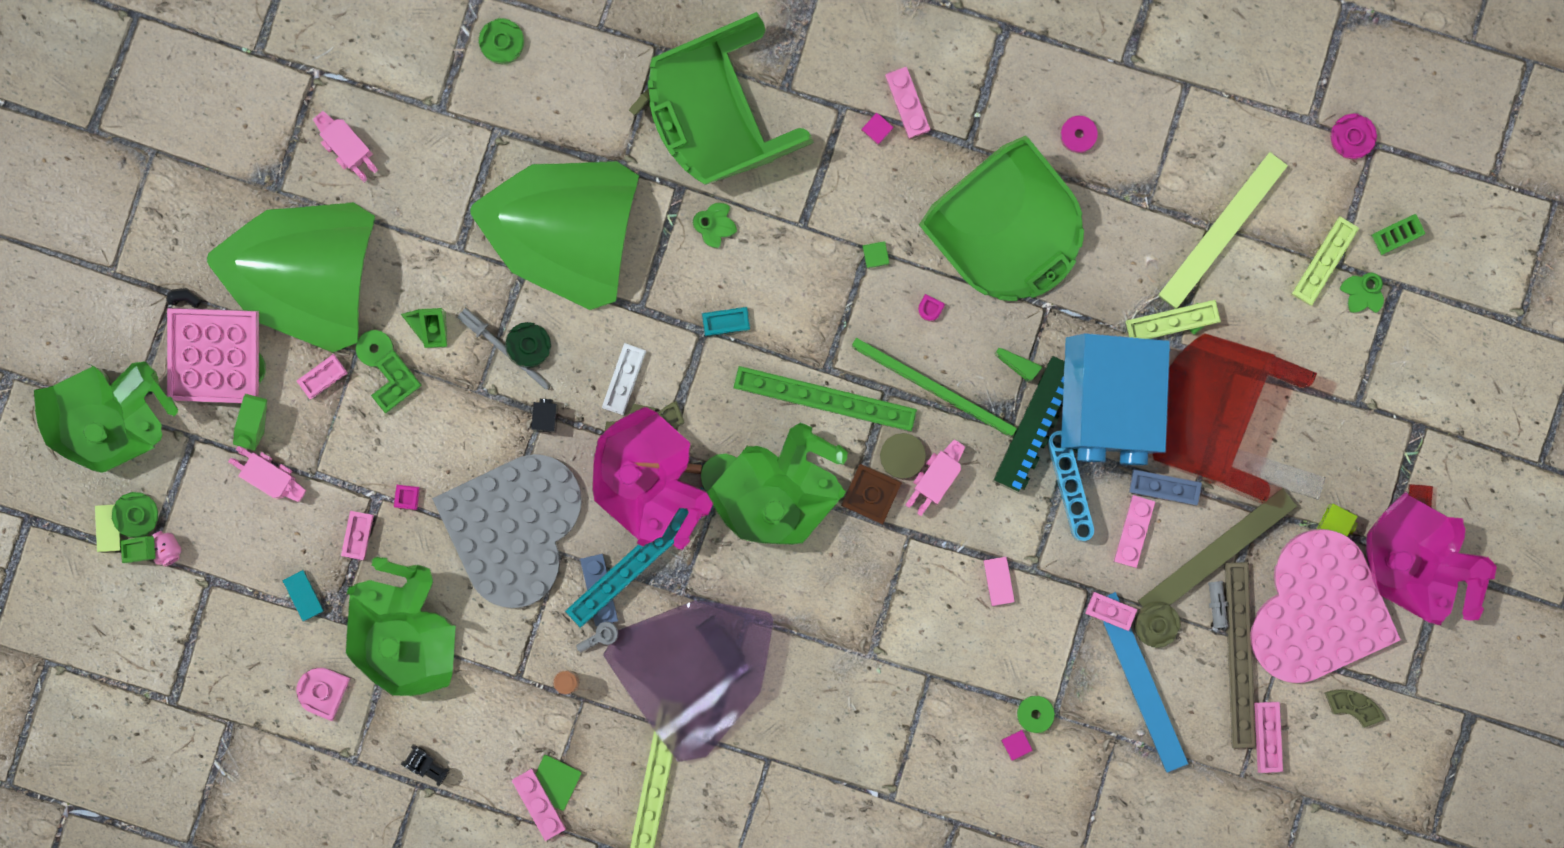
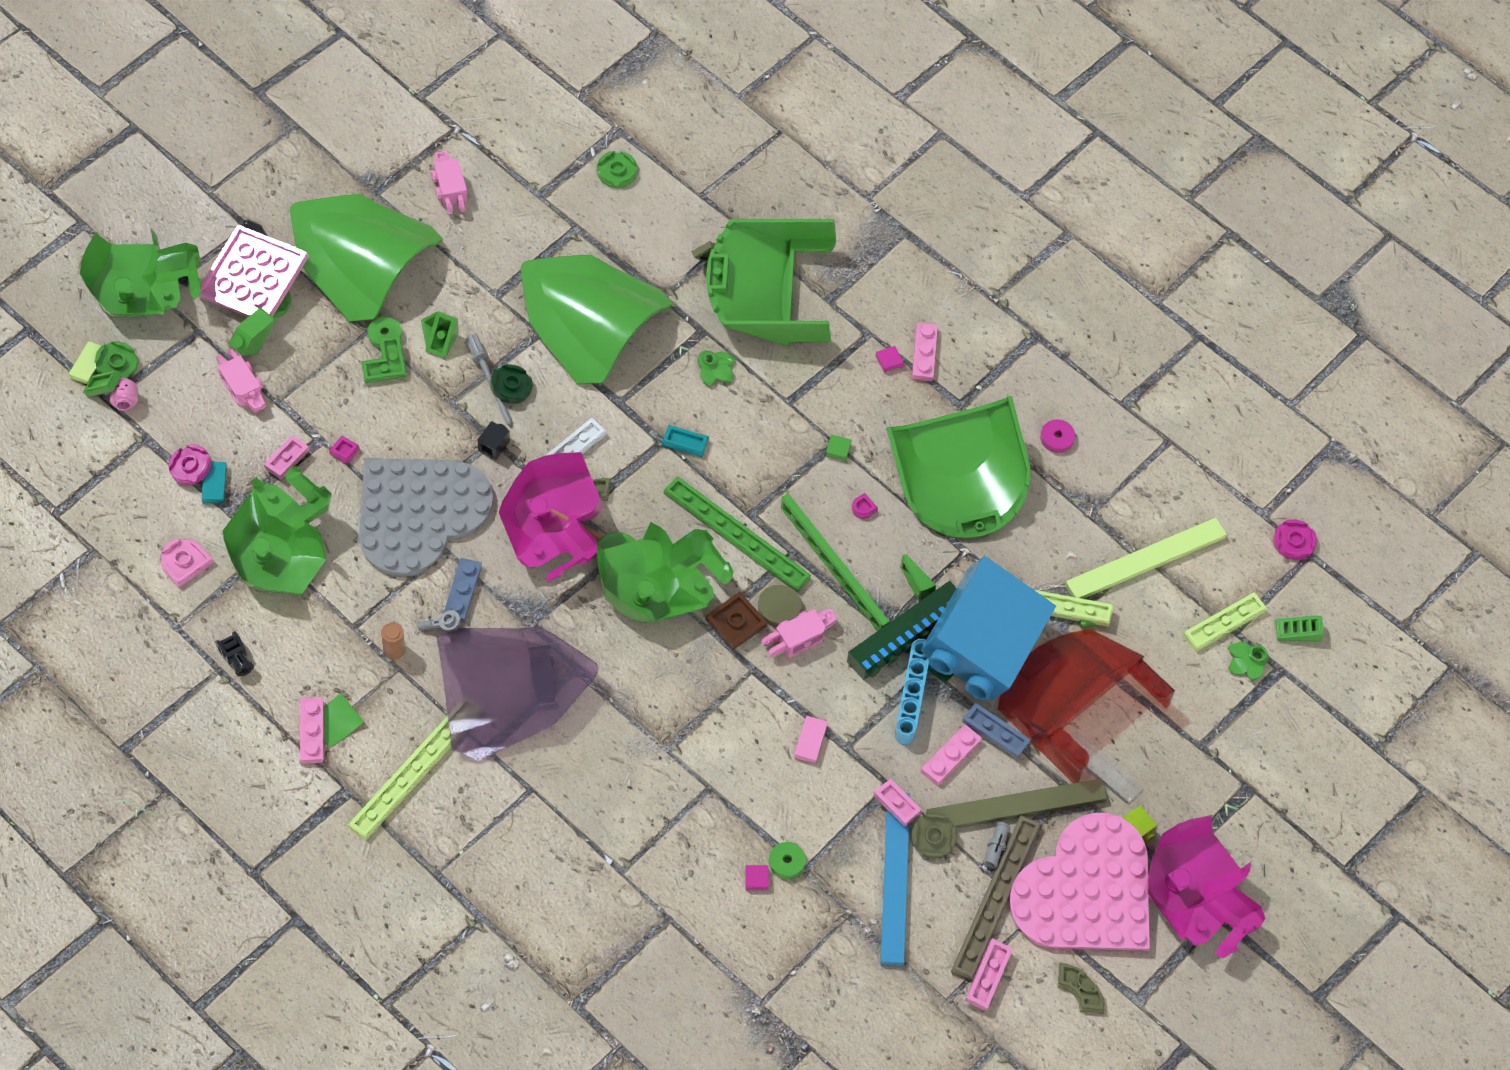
camera: 20 degrees right, 25 degrees down
bright pink plate [297,354,348,400] -> none
teal tile [565,487,714,628] -> none
clear red tile [1408,484,1433,507] -> none
none -> dark pink tile [168,444,212,485]

